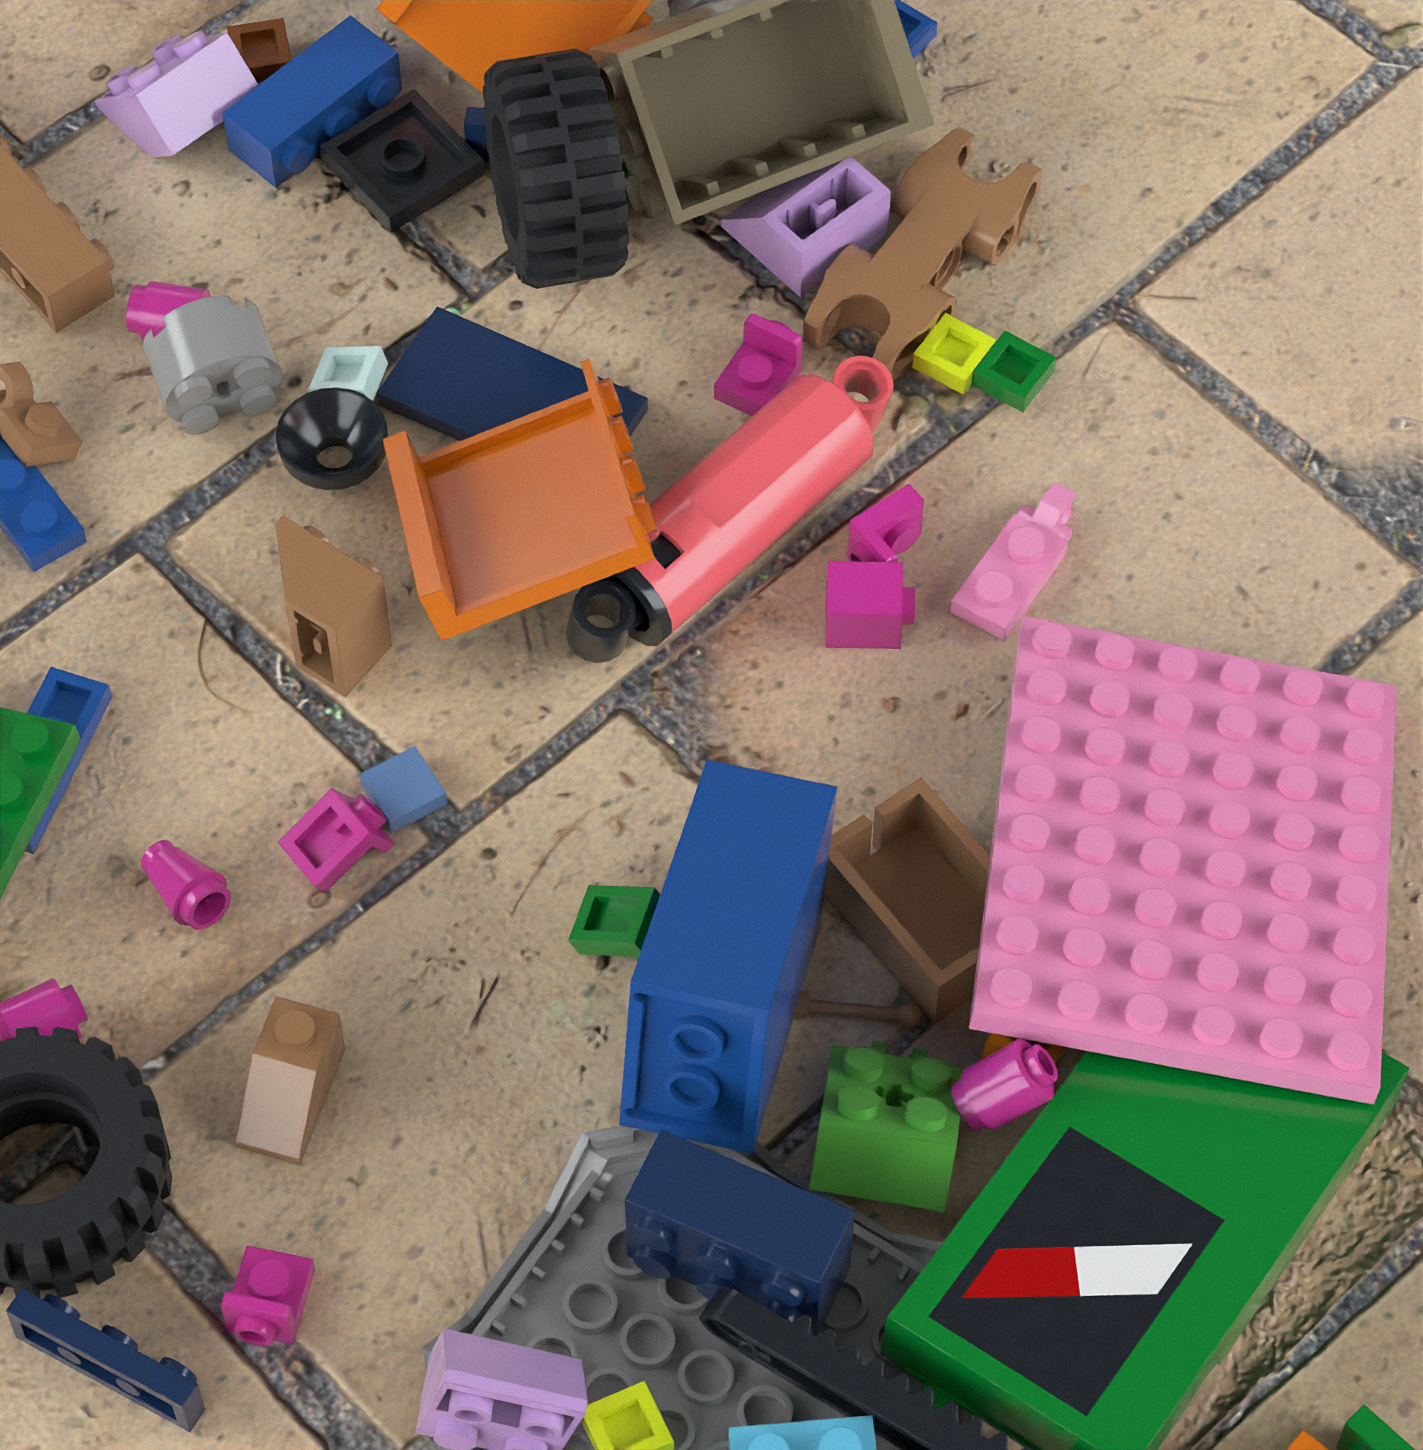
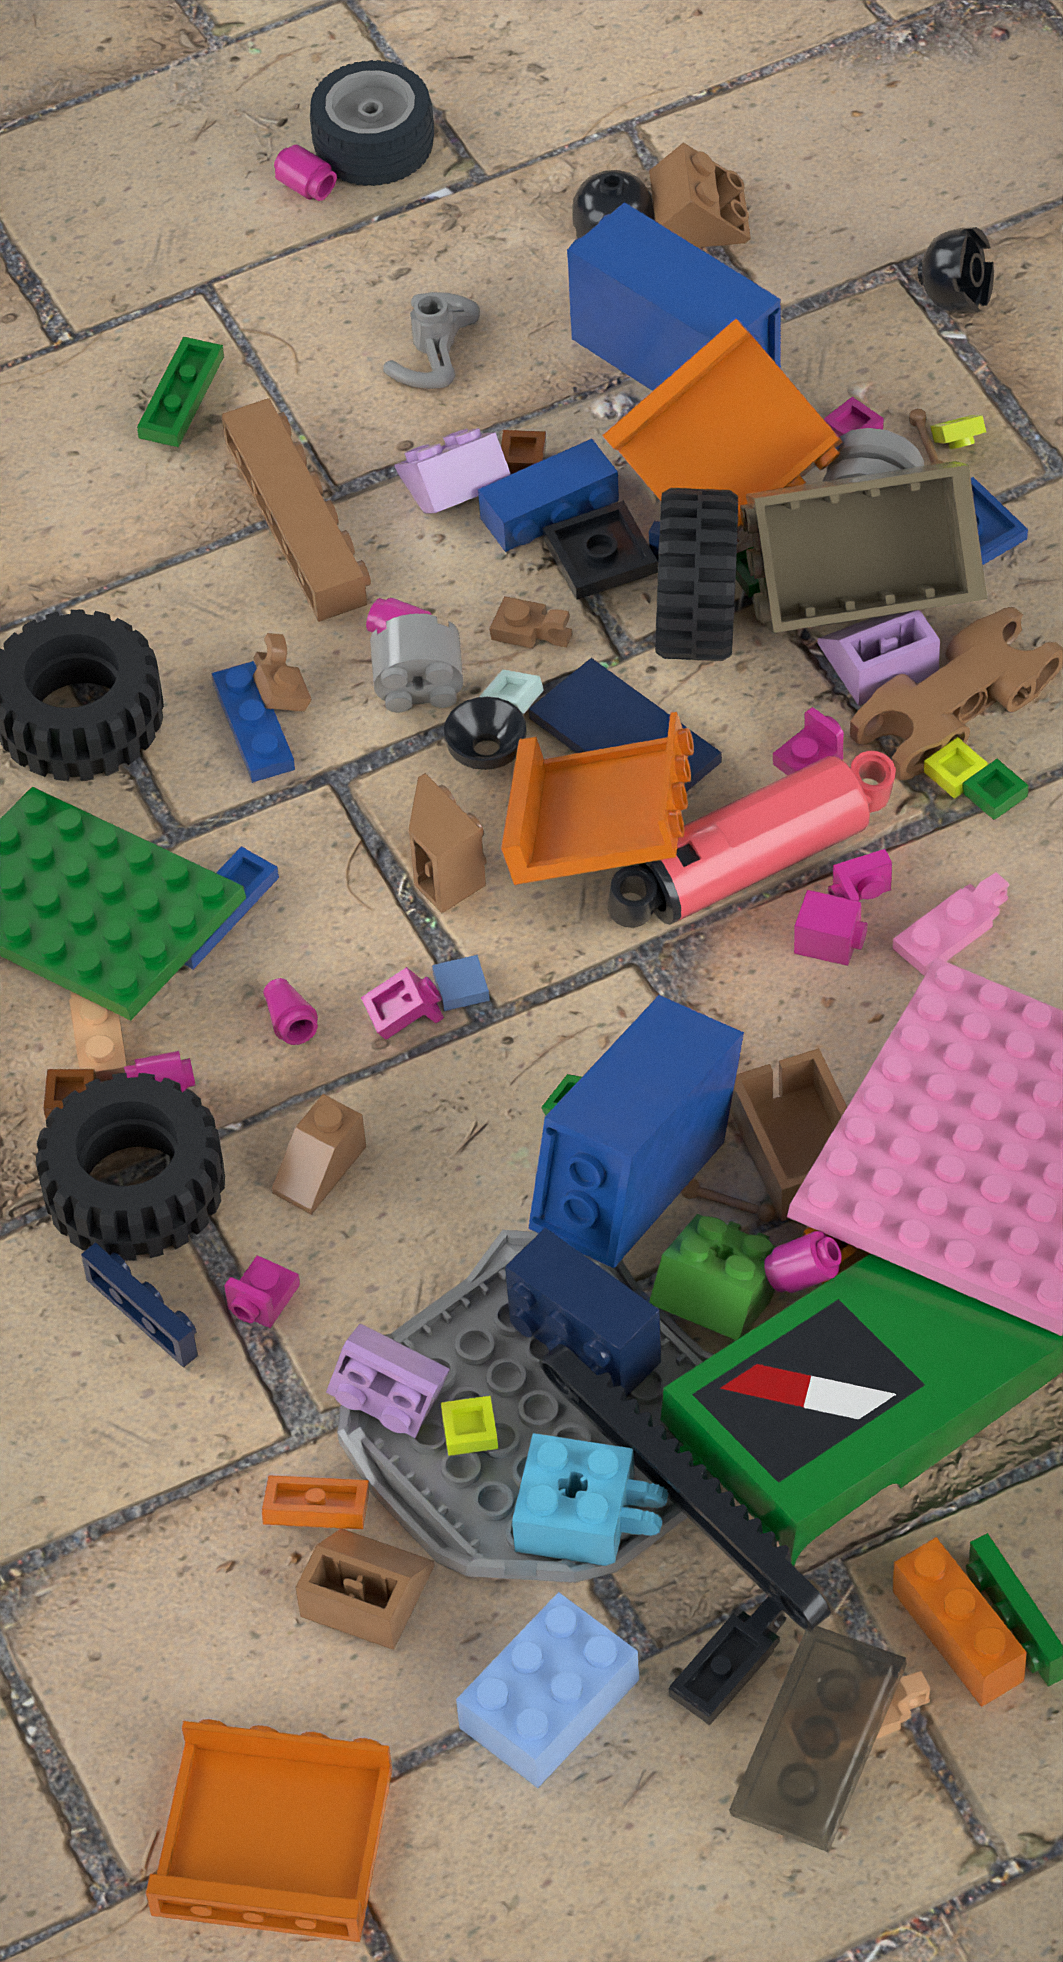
camera: 20 degrees right, 5 degrees down
none -> medium nougat plate [489,596,573,649]

